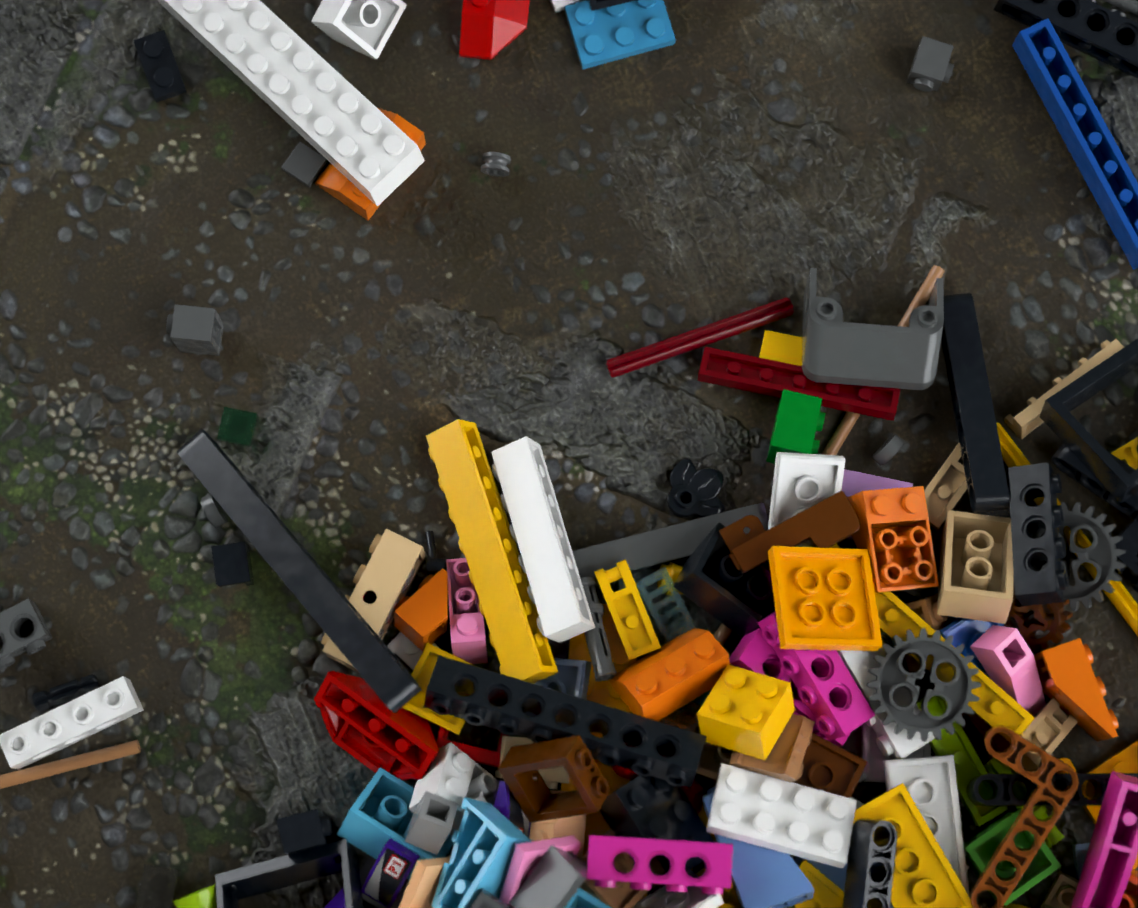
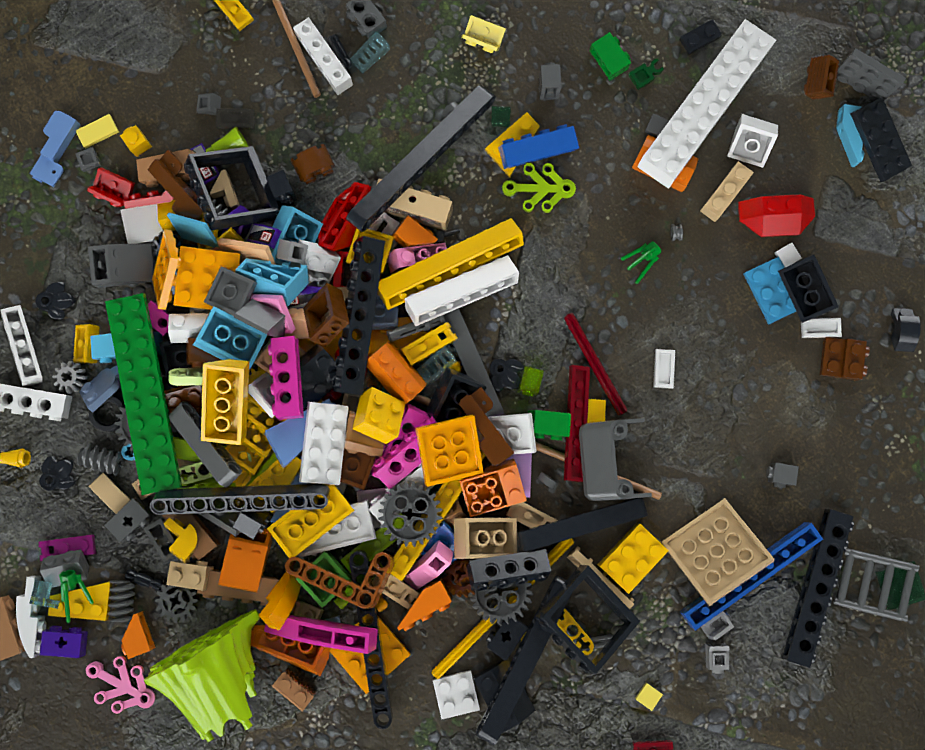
camera: 85 degrees right, 5 degrees up
black panel [211,541,254,587] -> none
none -> reddish brown brick [290,144,335,185]
none -> clear light blue slope [350,32,390,74]
none -> light yellow bracket [462,15,506,53]
none -> yellow wing [485,112,539,178]
none -> blue brick [498,124,579,169]
none -> lime plant [502,163,576,213]
none -> clear neon green brick [519,366,544,397]
none -> green brick [589,32,631,81]
none -> yellow brick [597,523,669,594]
none -> green plant [621,241,661,284]
none -> dark green plate [628,59,664,90]
none -> white tile [653,349,675,389]
none -> tan plate [662,498,774,606]
none -> tan brick [700,161,754,222]

